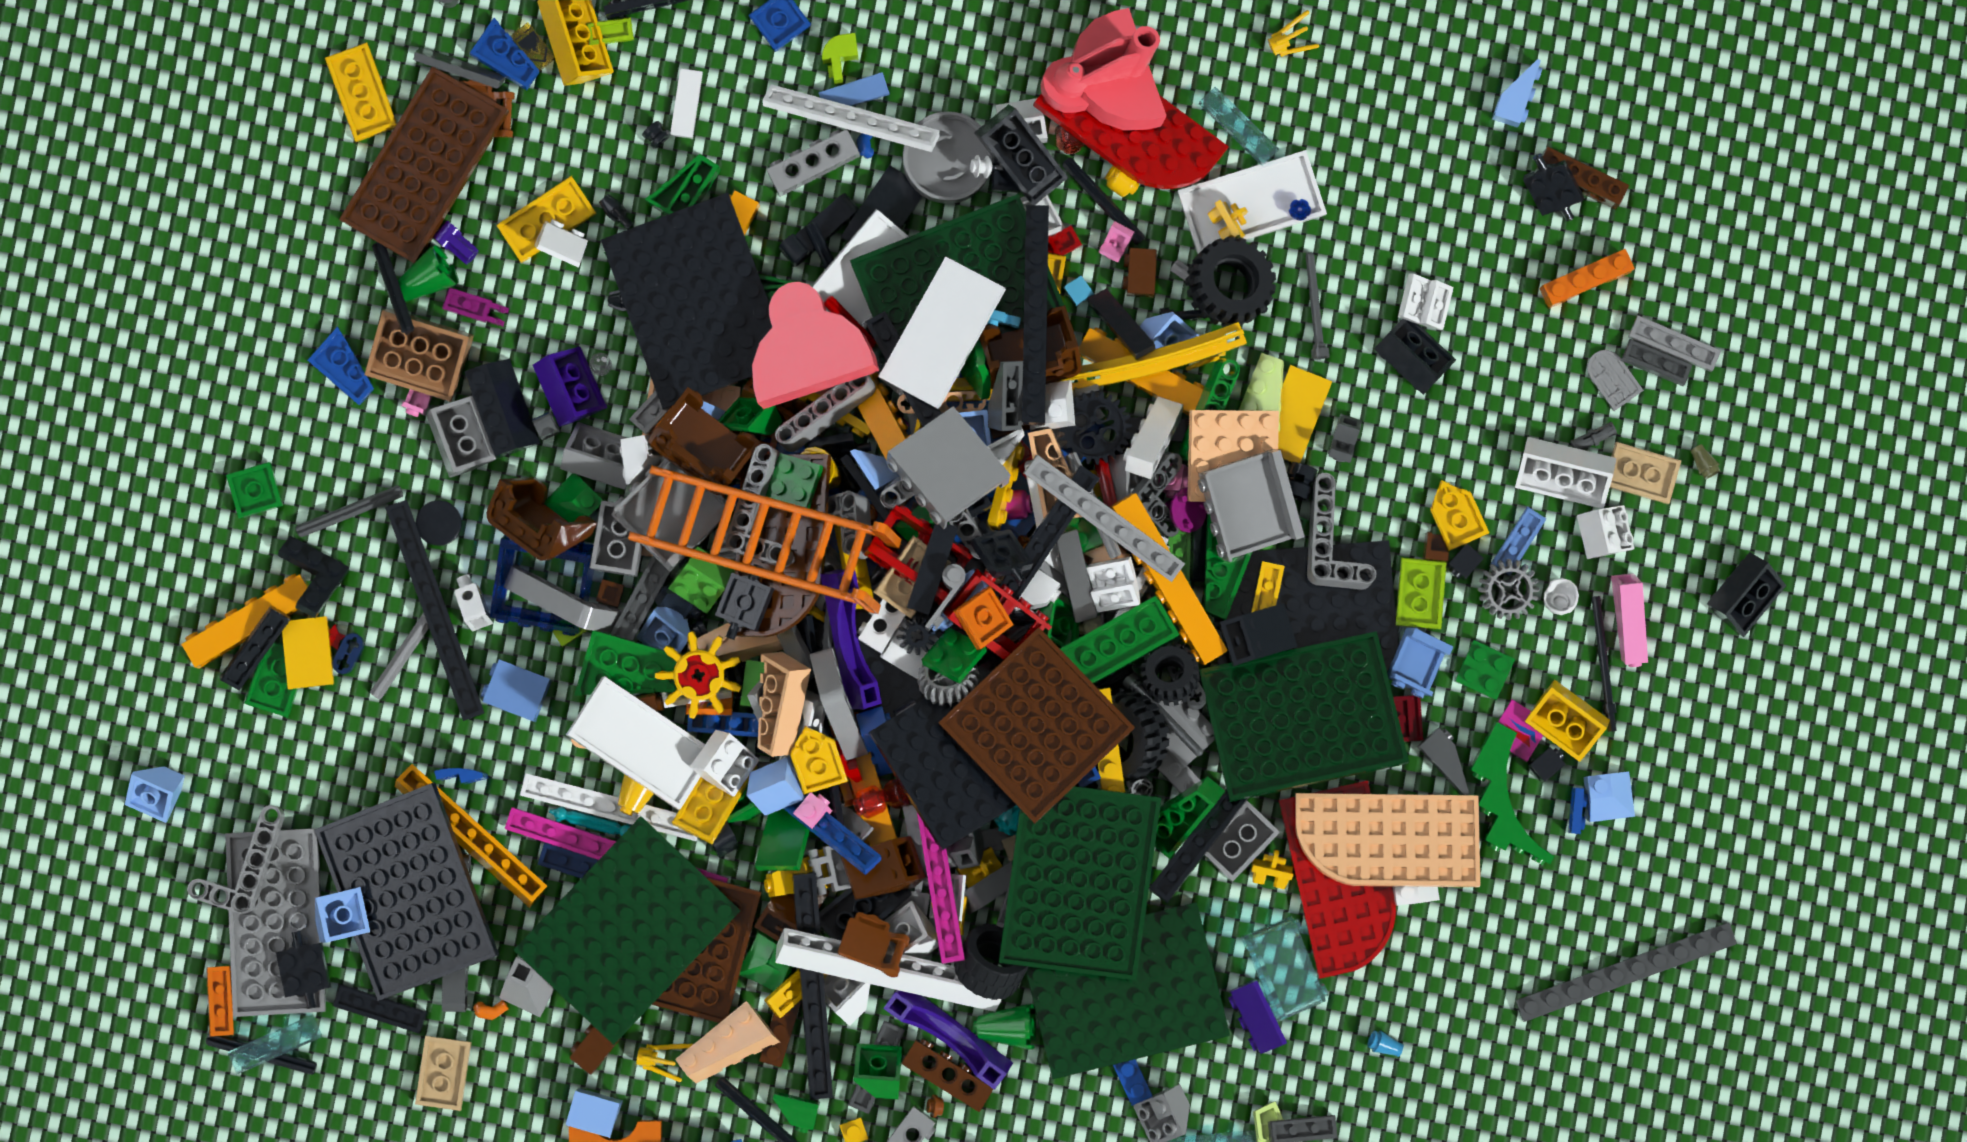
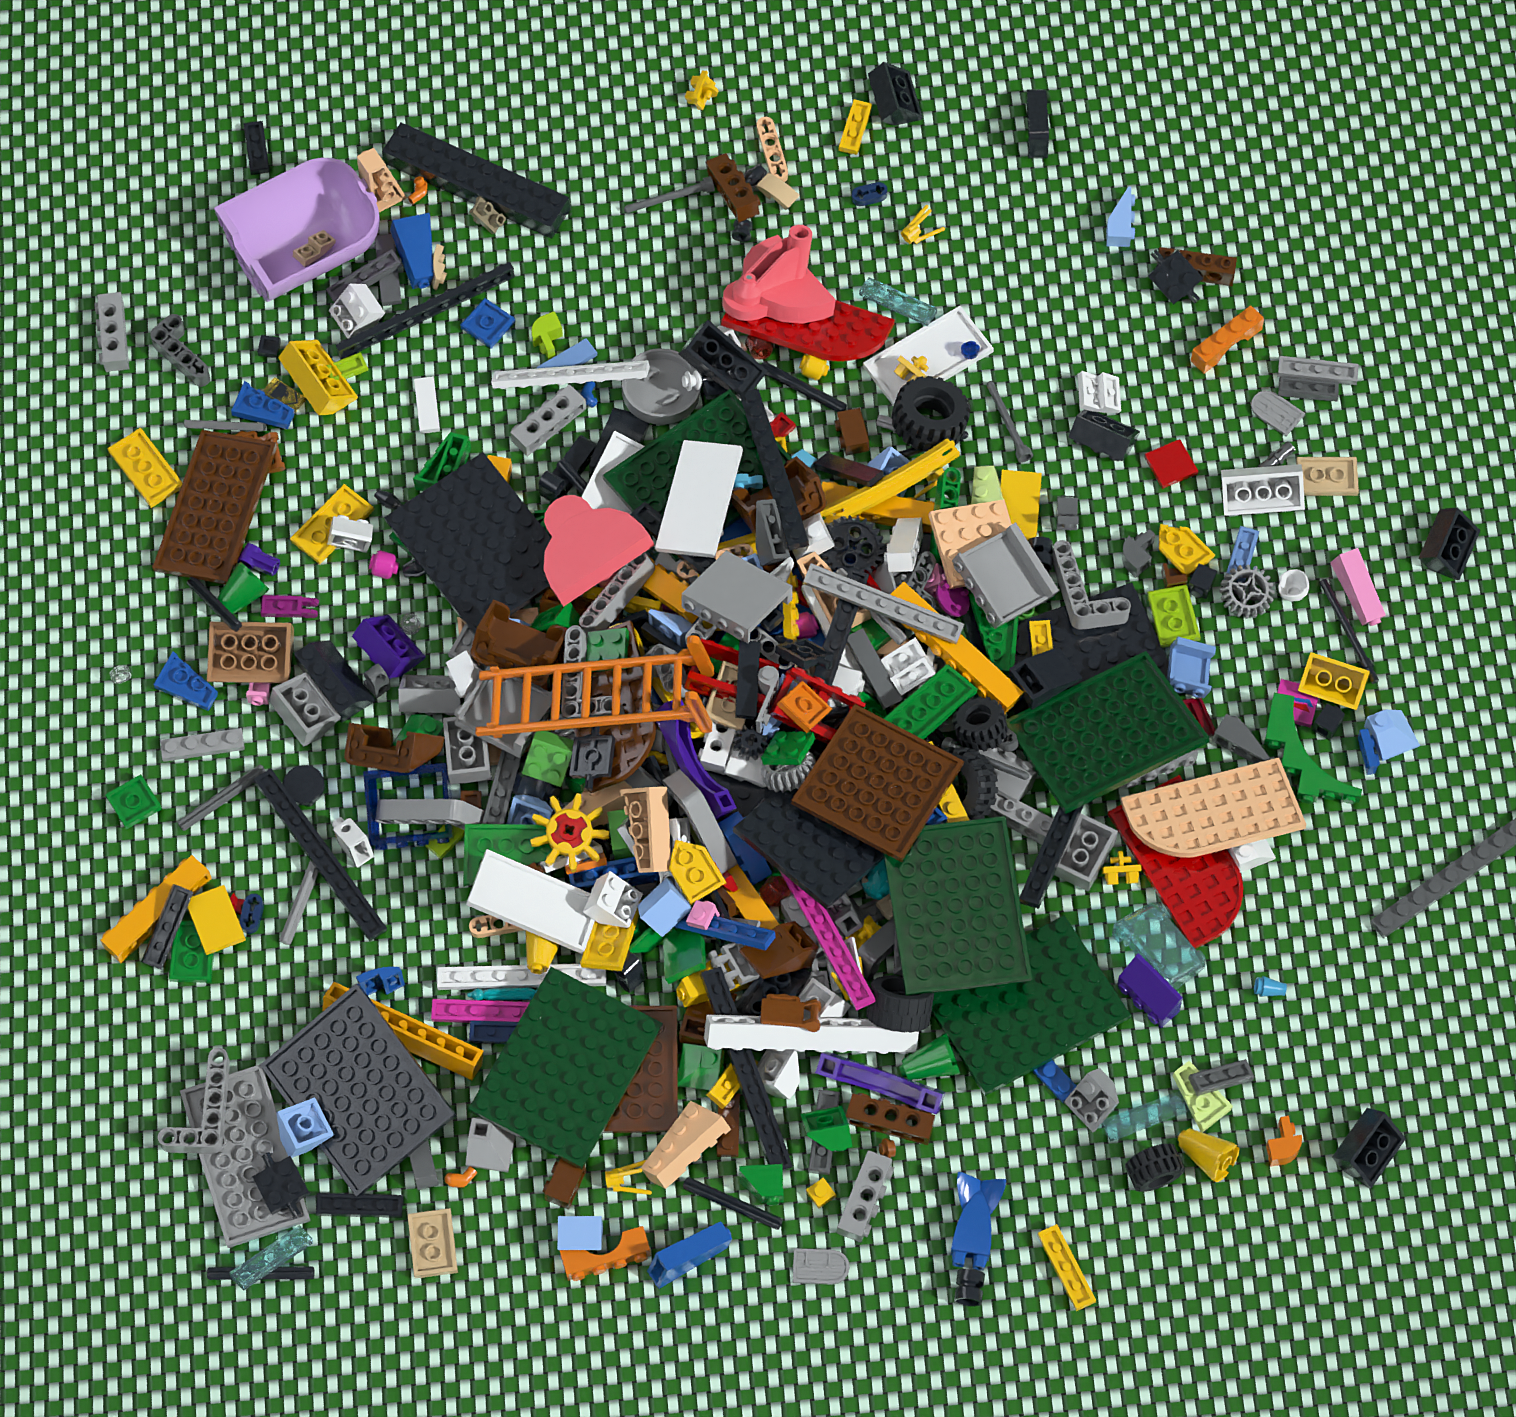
camera: 10 degrees left, 20 degrees down
light blue slope [125,767,185,823] -> none
orange plate [206,966,234,1037] -> none
black plate [278,536,350,618] -> none
medium blue panel [481,659,552,722] -> none
black wheel [642,121,671,149] -> none
clear red head [853,785,889,819] -> none
green plate [961,339,991,400] -> none
bright pink bracket [1099,221,1134,262] -> none
green wedge [1155,776,1225,859] -> none
green plate [1454,640,1515,701] -> none
white slope [1577,505,1635,559] -> none
olive cone [1691,444,1720,479] -> none
none -> clear tile [110,665,131,684]
none -> light grey plate [160,728,245,762]
none -> dark pink head [369,550,399,579]
none -> dark grey brick [1122,529,1155,578]
none -> red tile [1144,439,1198,489]

